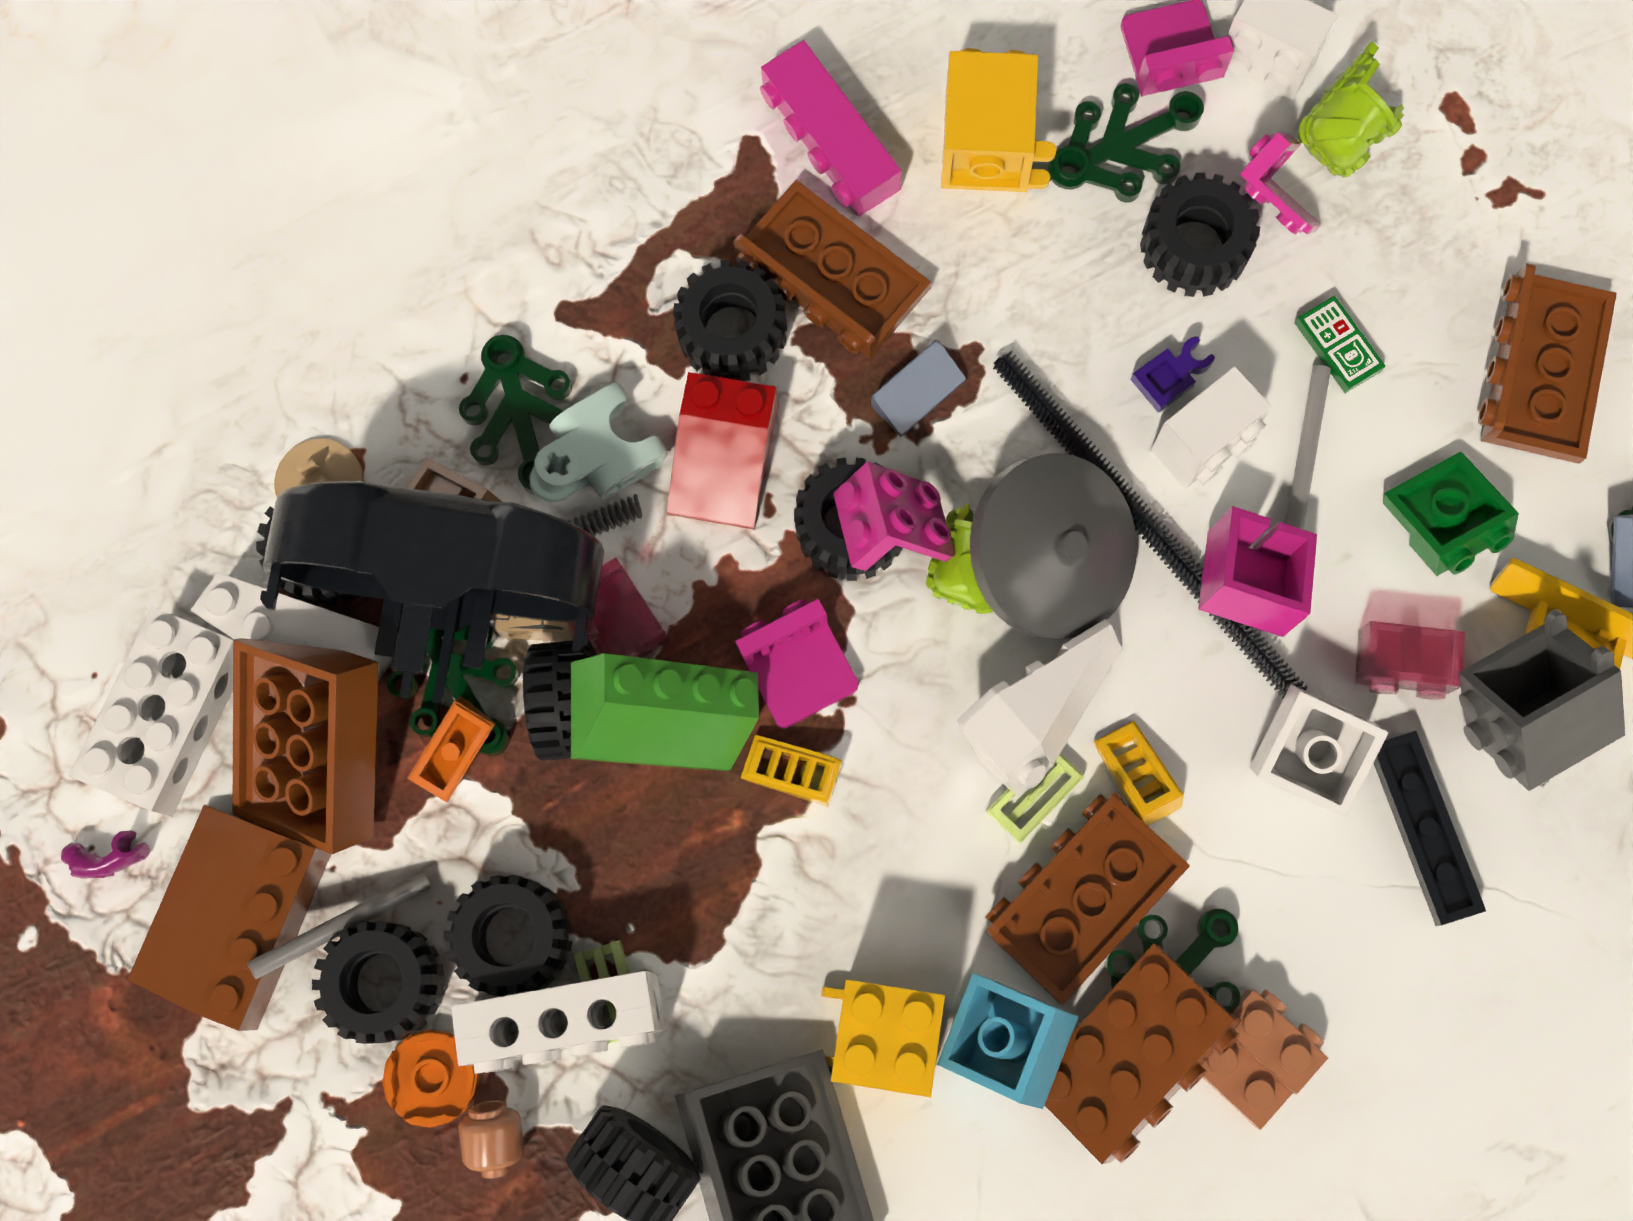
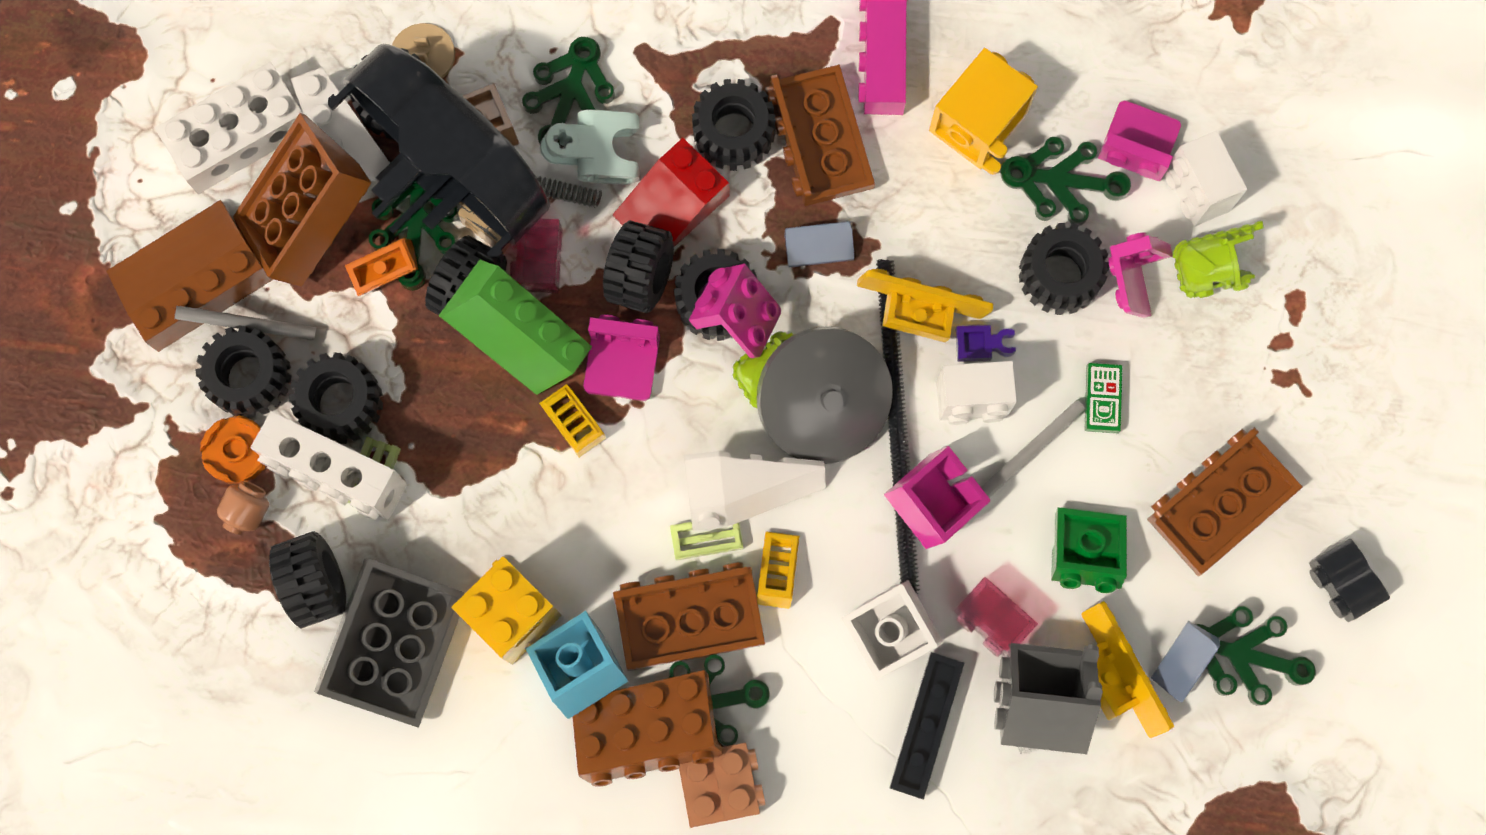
camera: 30 degrees right, 0 degrees up
magenta piece [61,830,150,879] -> none
none -> black tyre [603,220,674,313]
none -> yellow bracket [857,269,994,342]

